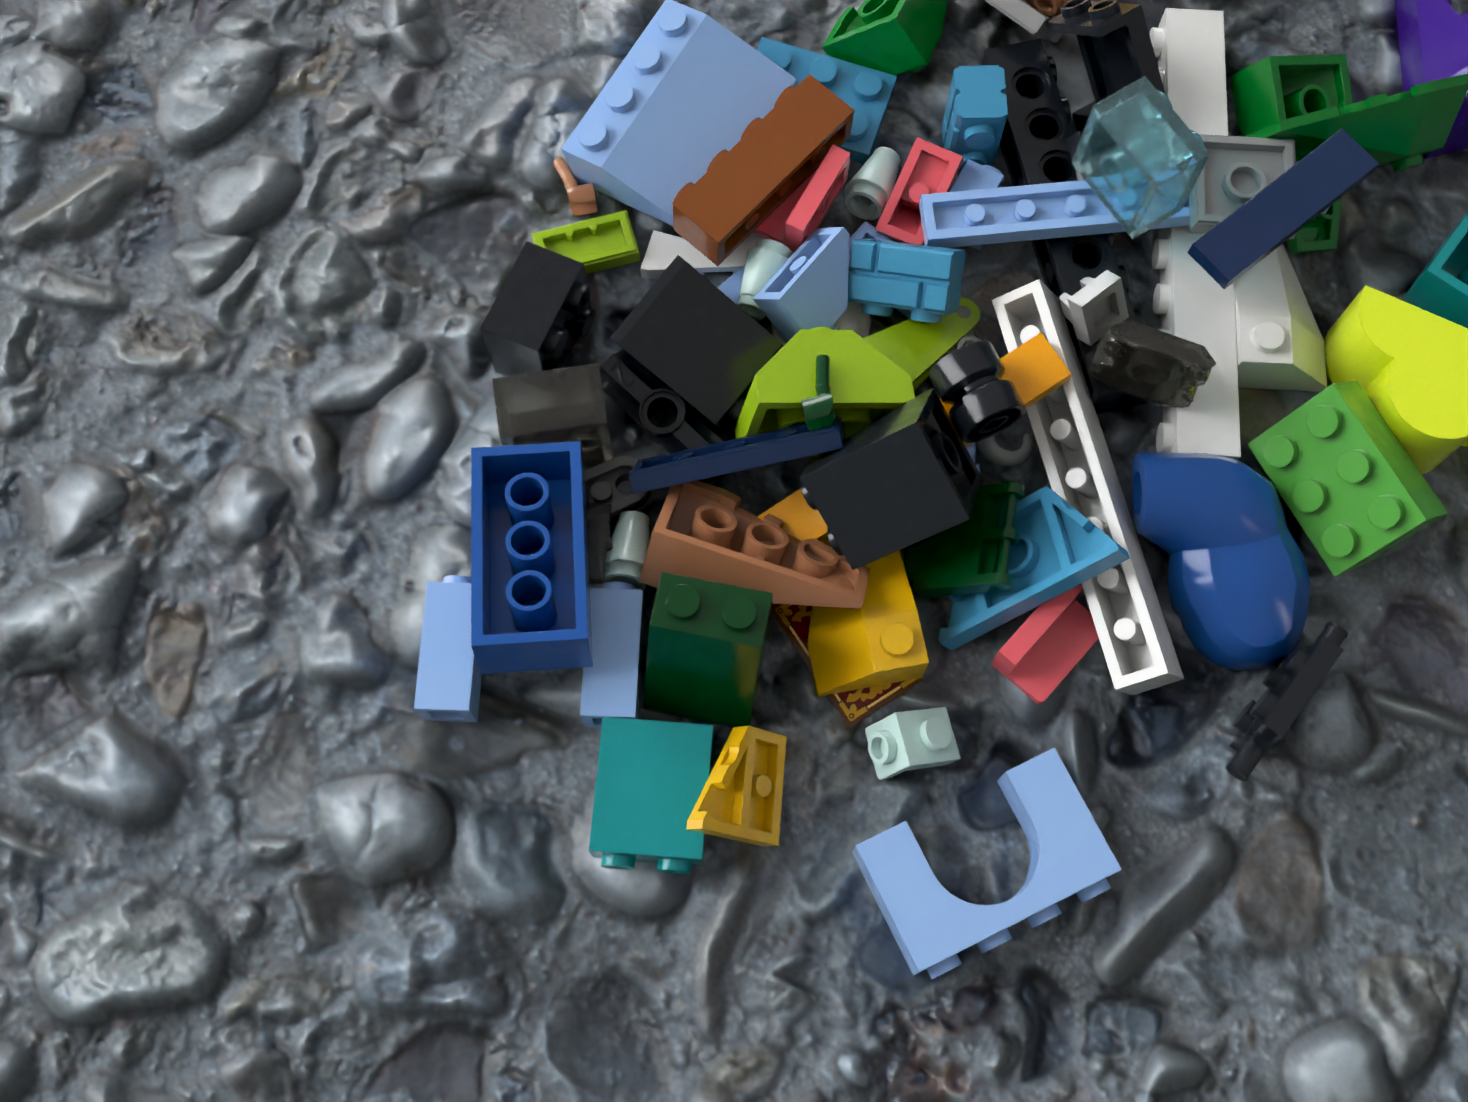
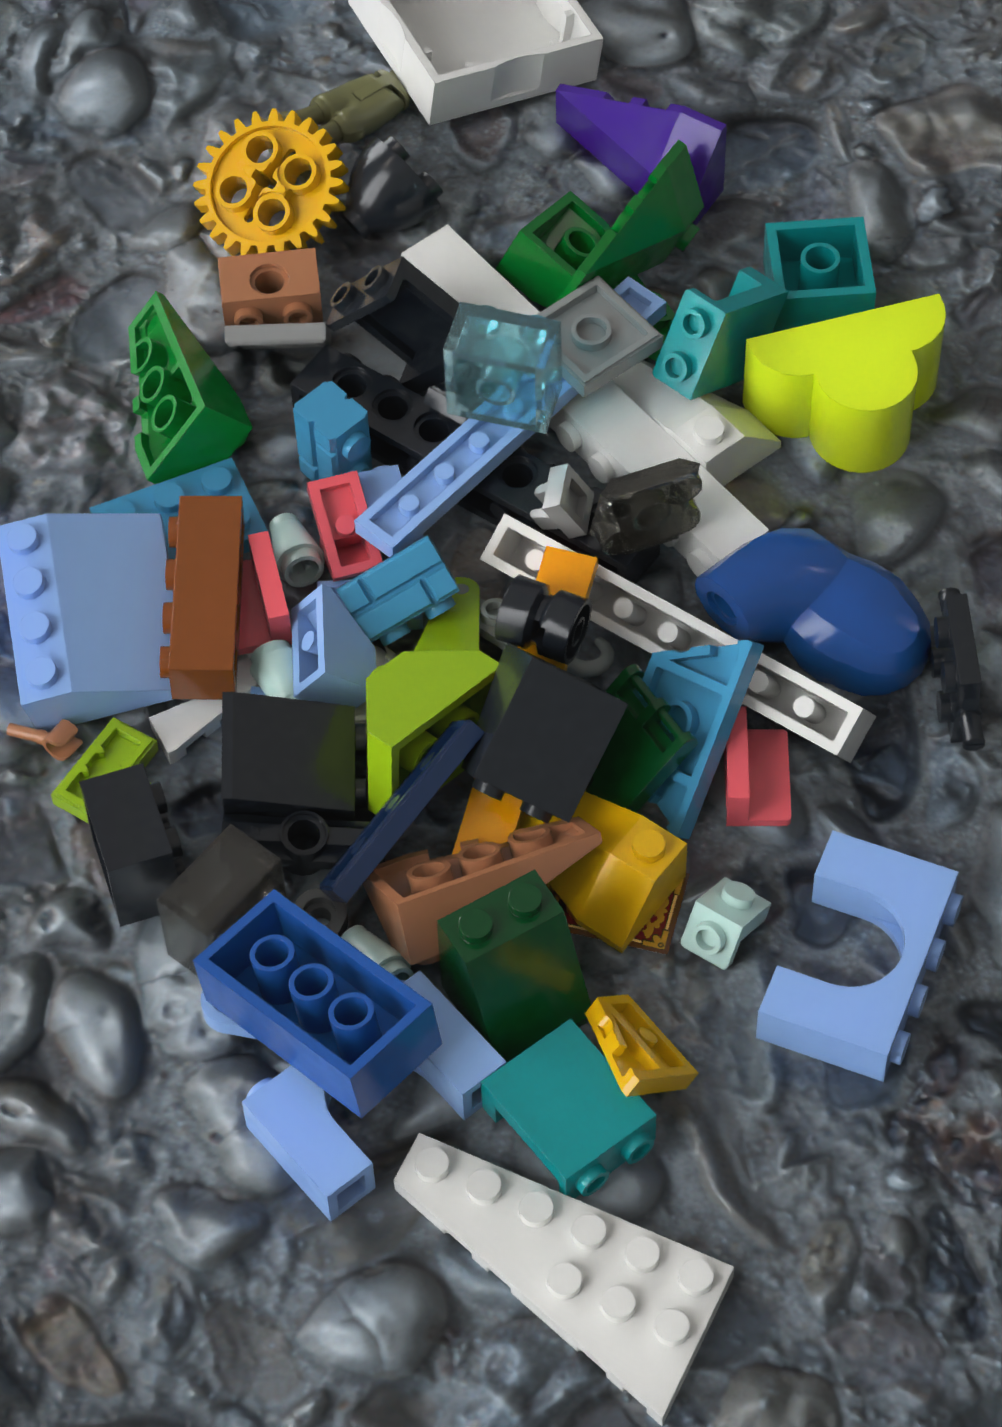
camera: 40 degrees left, 15 degrees down
dark green hand [801,354,836,431] -> none
dark blue tile [1187,129,1379,289] -> none
bright green brick [1247,381,1449,577] -> none
none -> white wing [394,1133,734,1426]
none -> teal panel [652,266,789,400]

